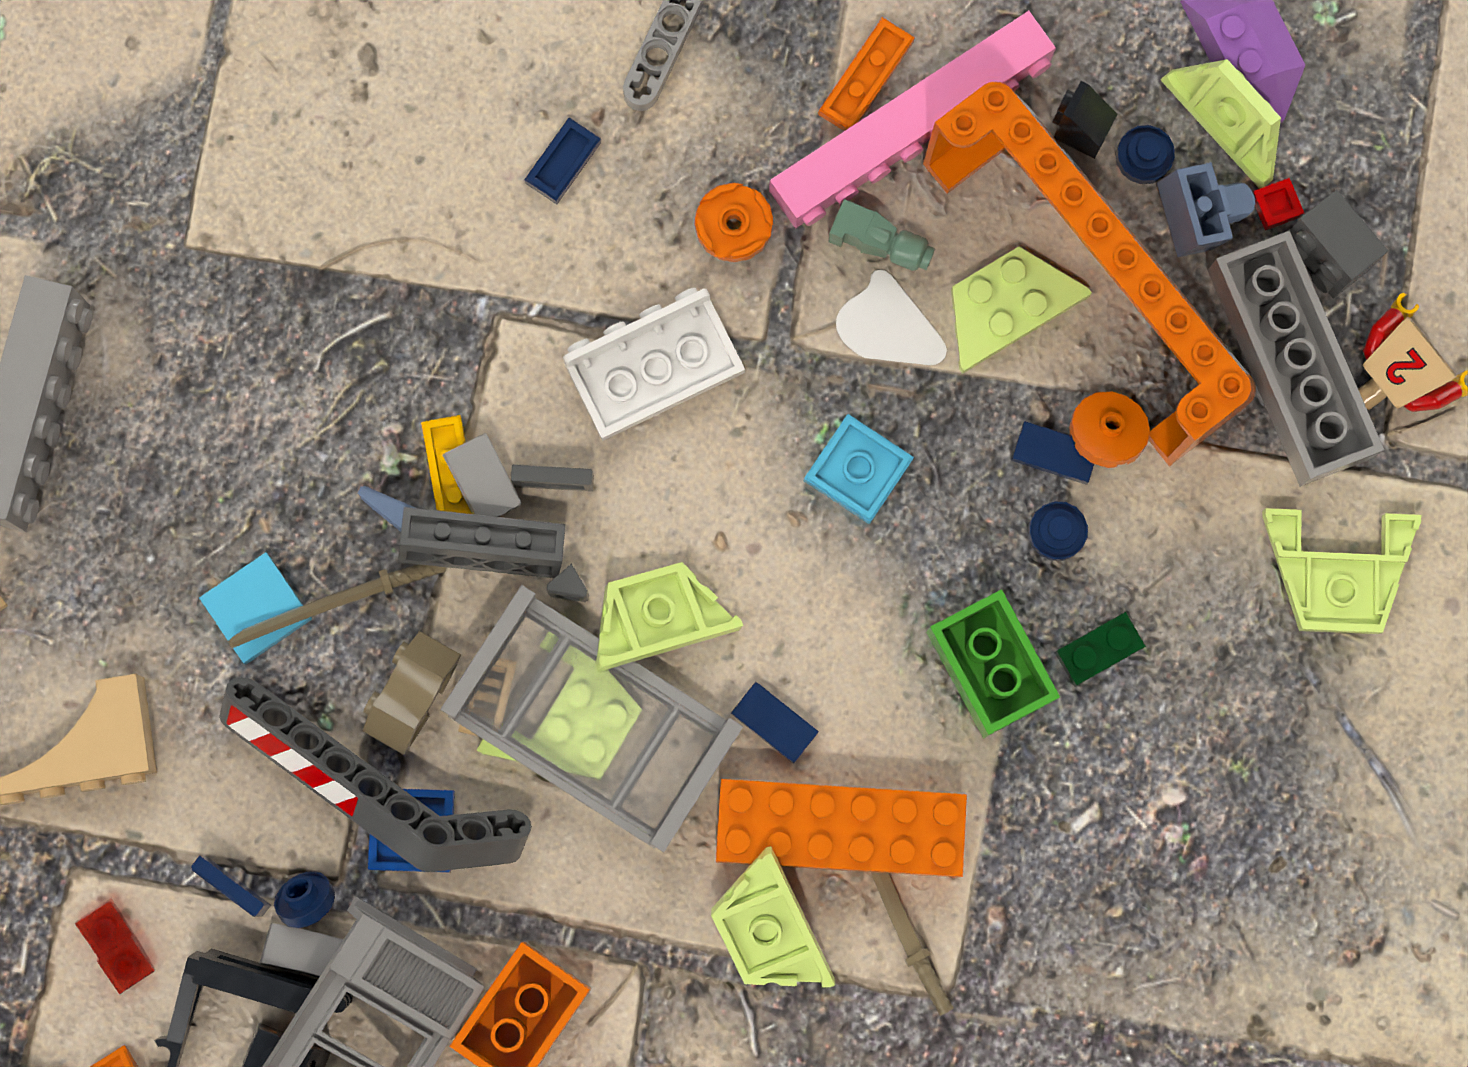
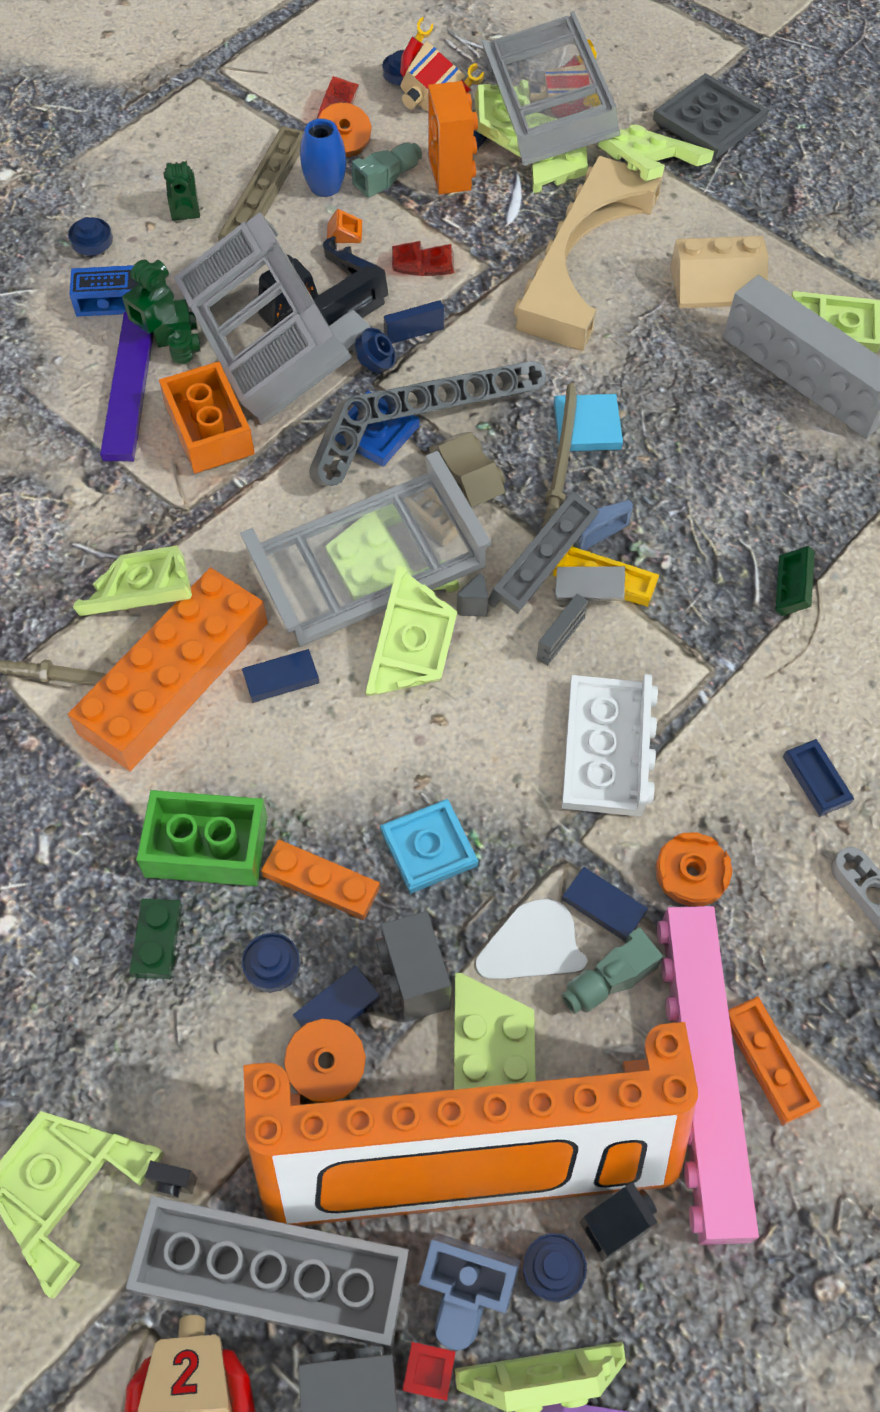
camera: 125 degrees right, 20 degrees down
none -> black plate [145,1160,197,1199]
none -> orange plate [261,839,380,920]
none -> dark grey brick [376,911,451,1022]
none -> dark blue tile [562,867,648,942]
none -> dark green plate [775,545,815,616]

